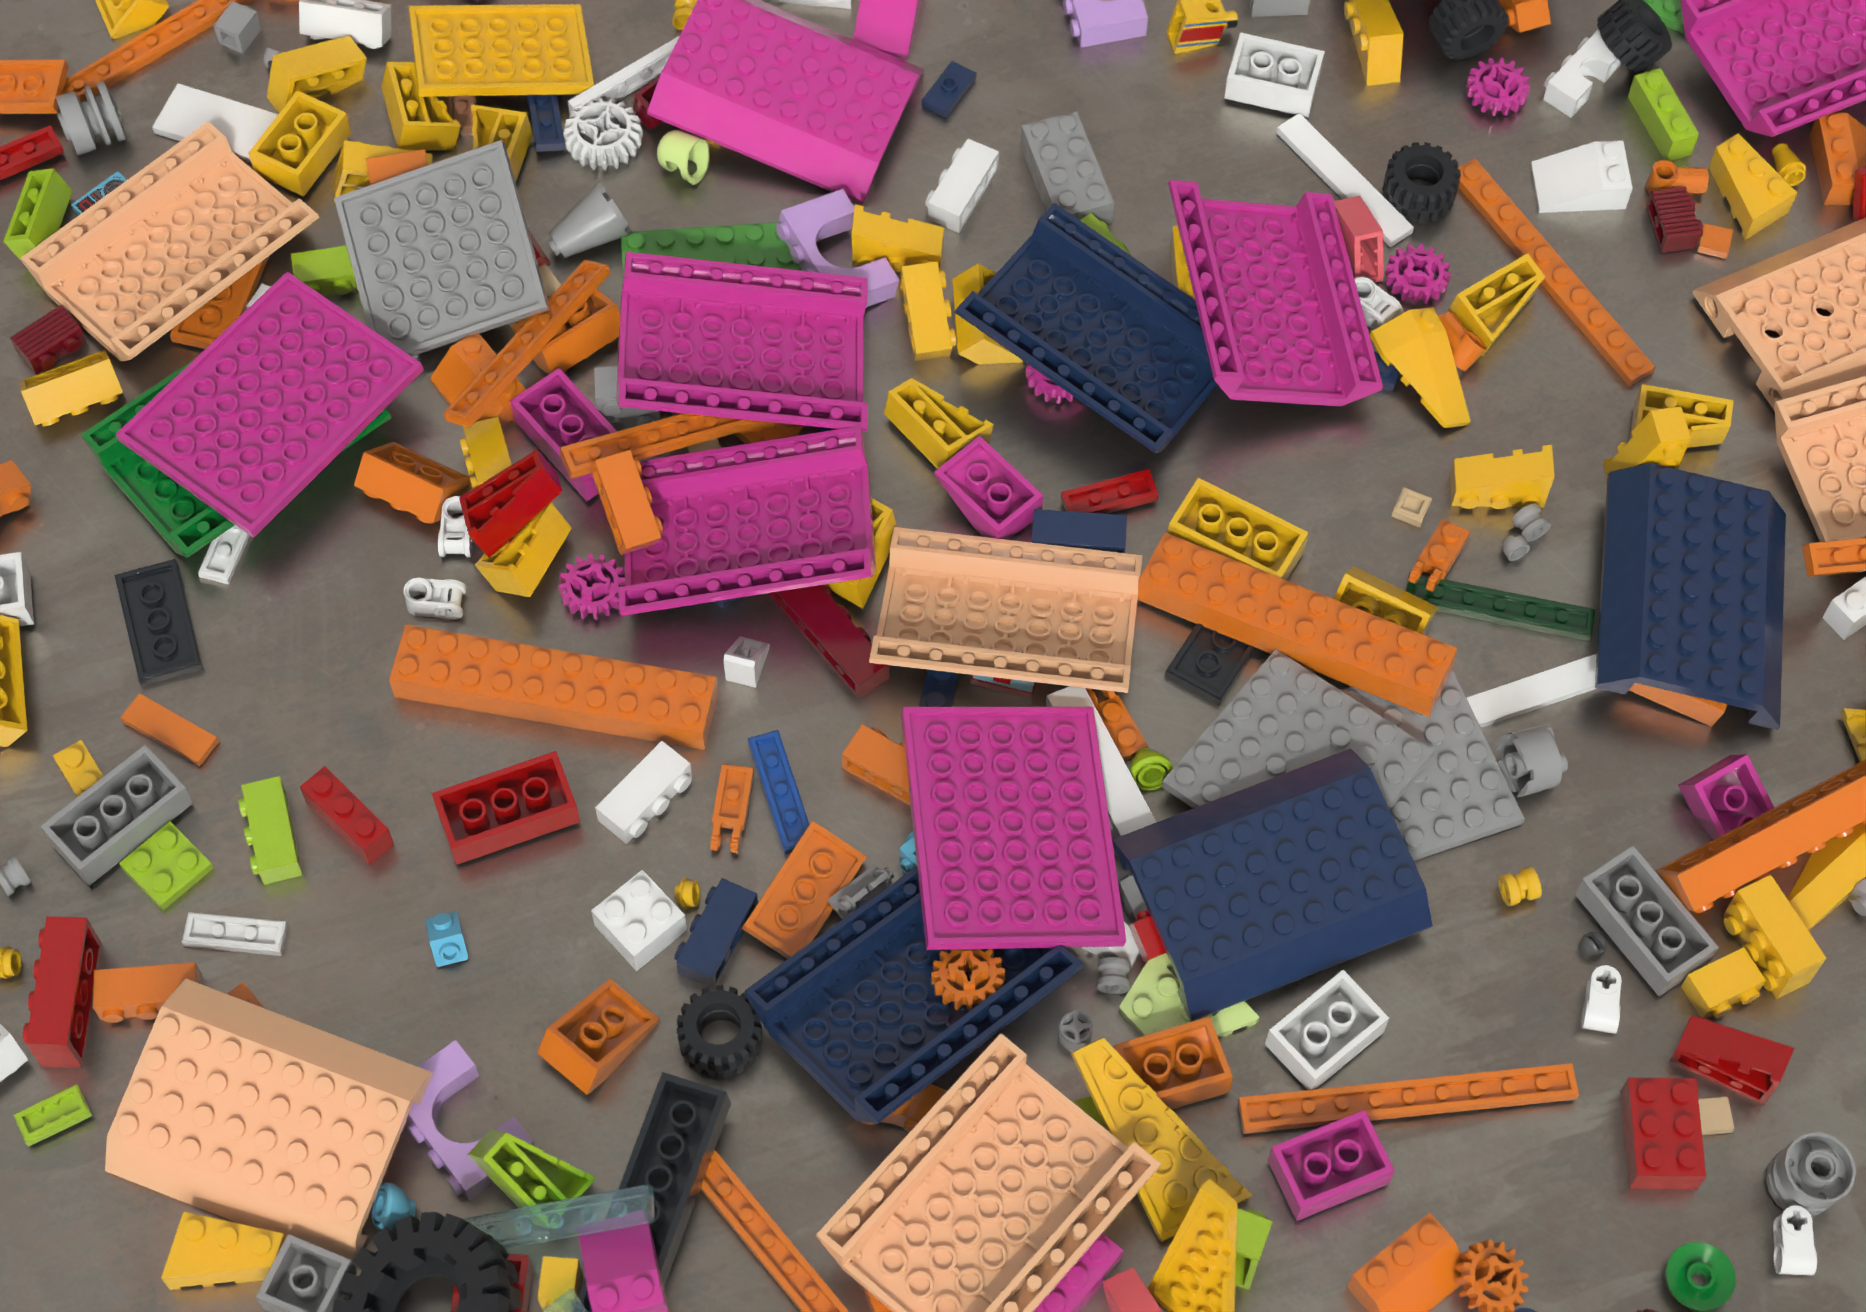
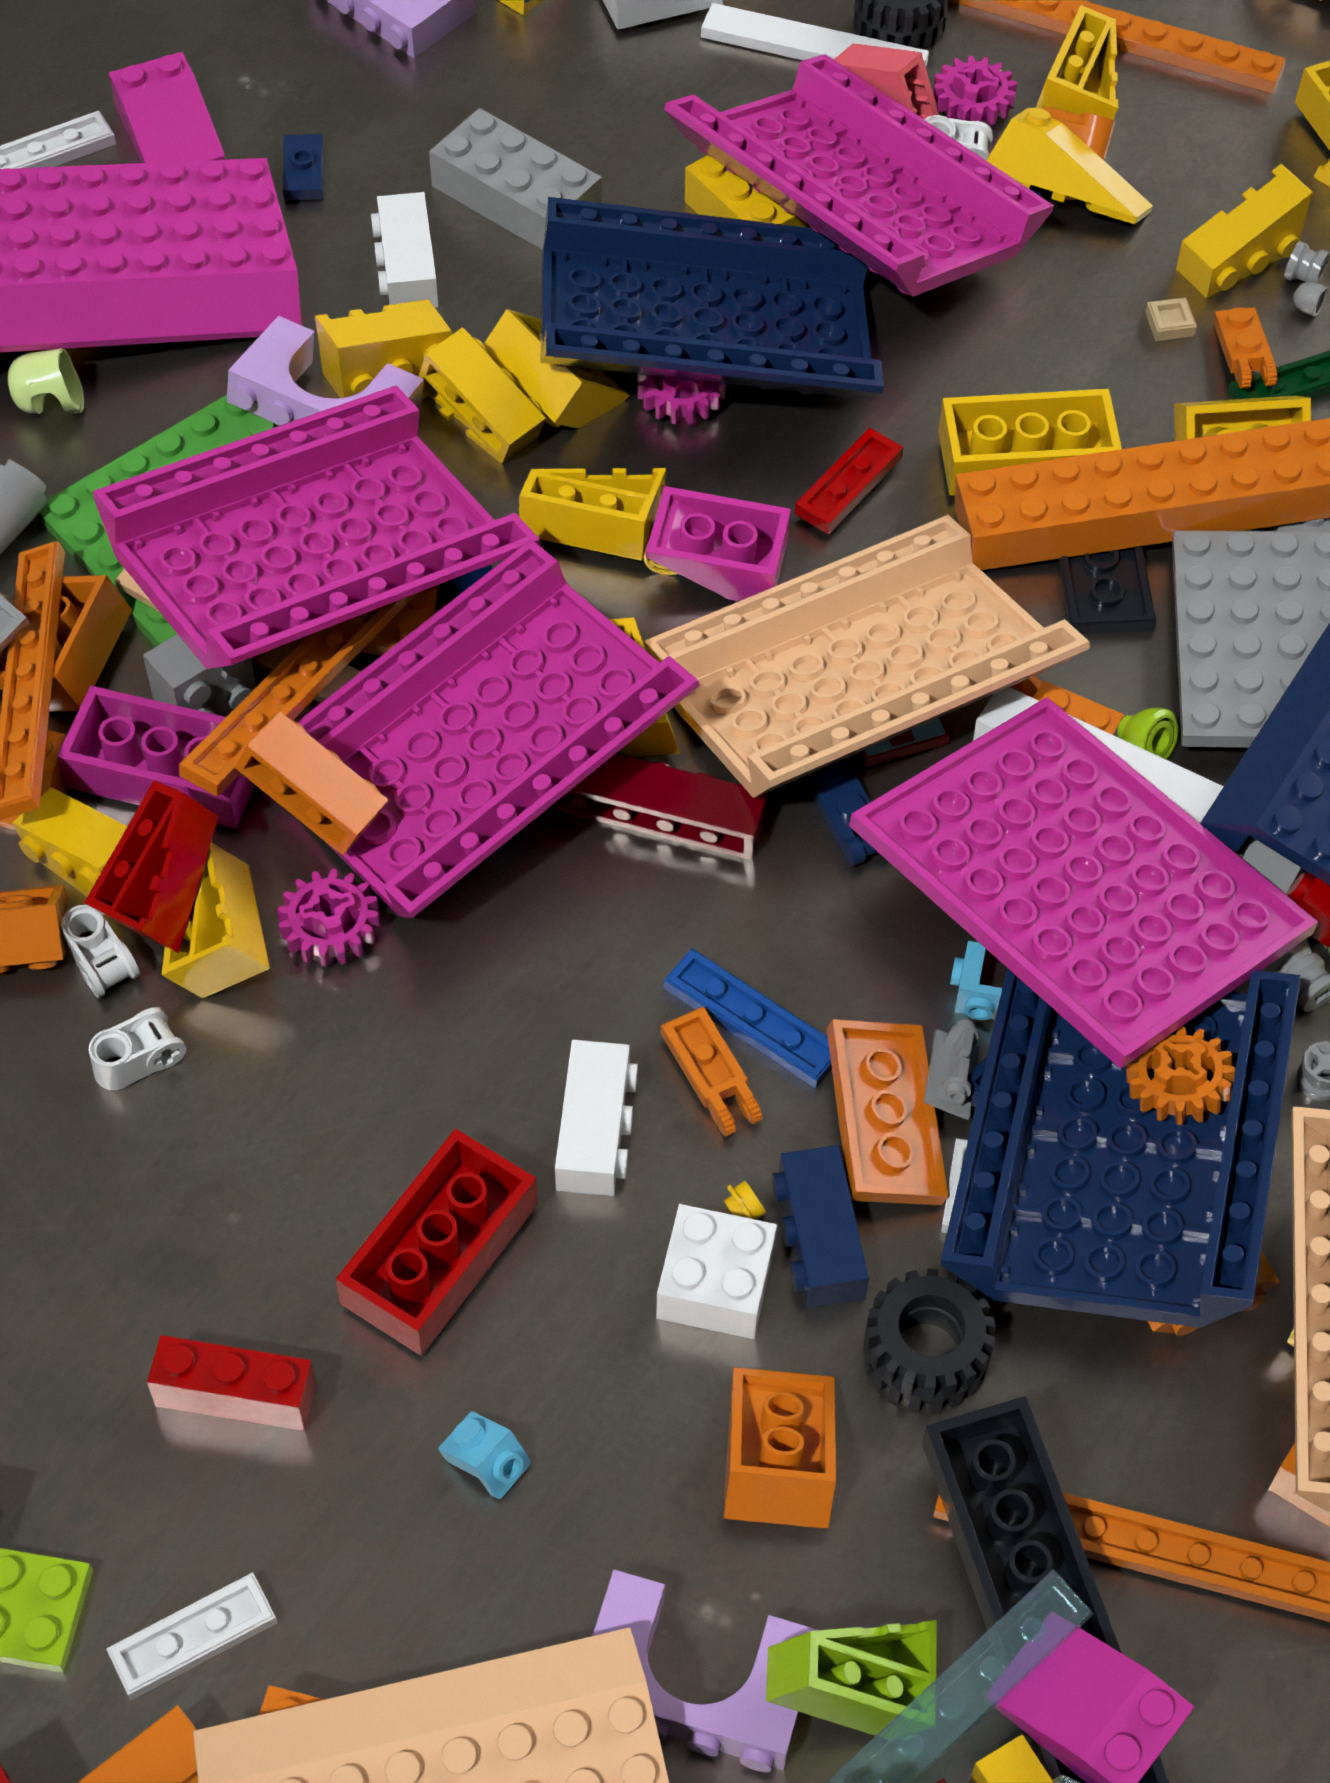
camera: 35 degrees left, 5 degrees down
lime brick [238,776,303,885] -> none
orange brick [389,624,719,750] -> none
white slope [723,636,770,688] -> none
orange brick [842,725,911,806] -> none
dark blue brick [1032,509,1127,553] -> none

